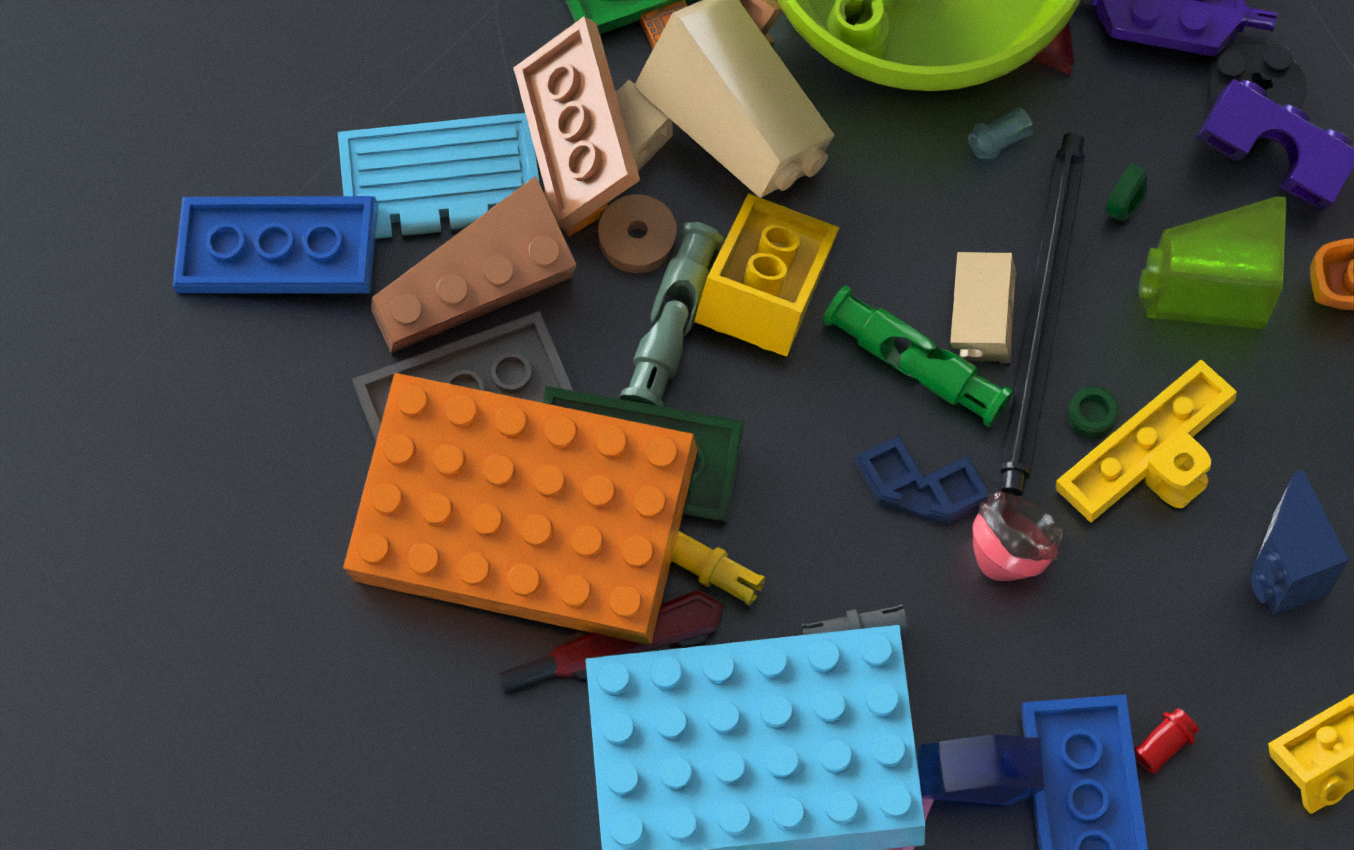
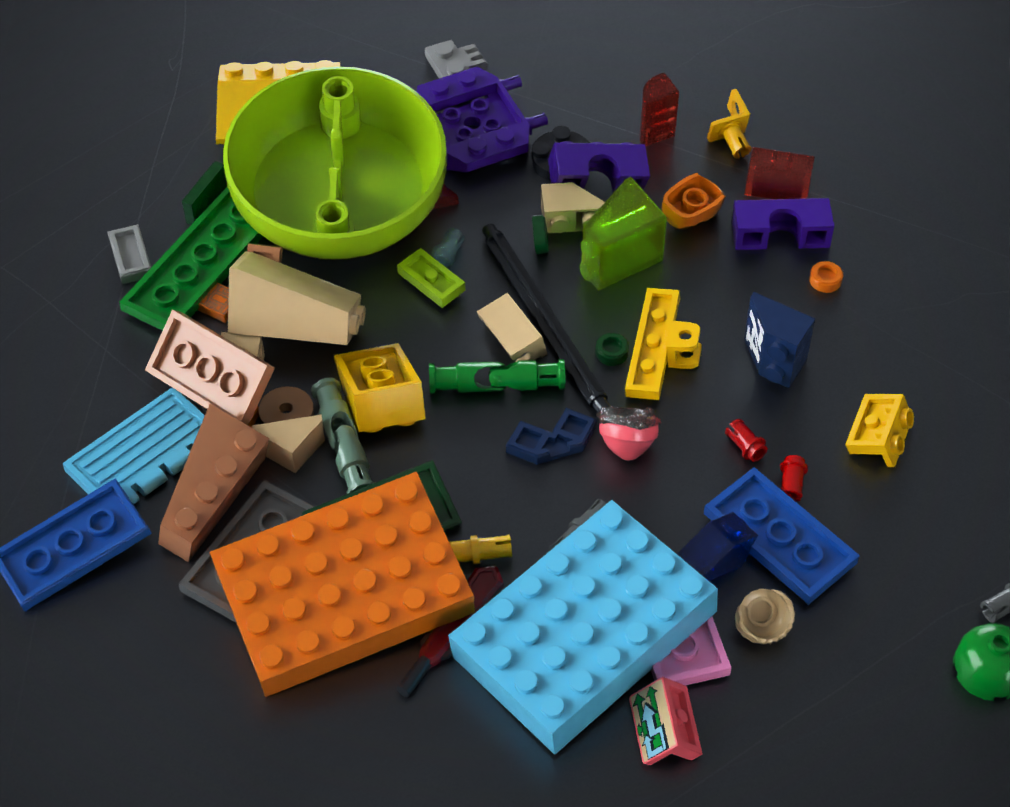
camera: 35 degrees left, 15 degrees down
none -> tan slope [252,415,325,473]
none -> lime plate [397,248,466,308]
none -> tan slope [541,182,608,233]
none -> red pin [725,419,768,462]

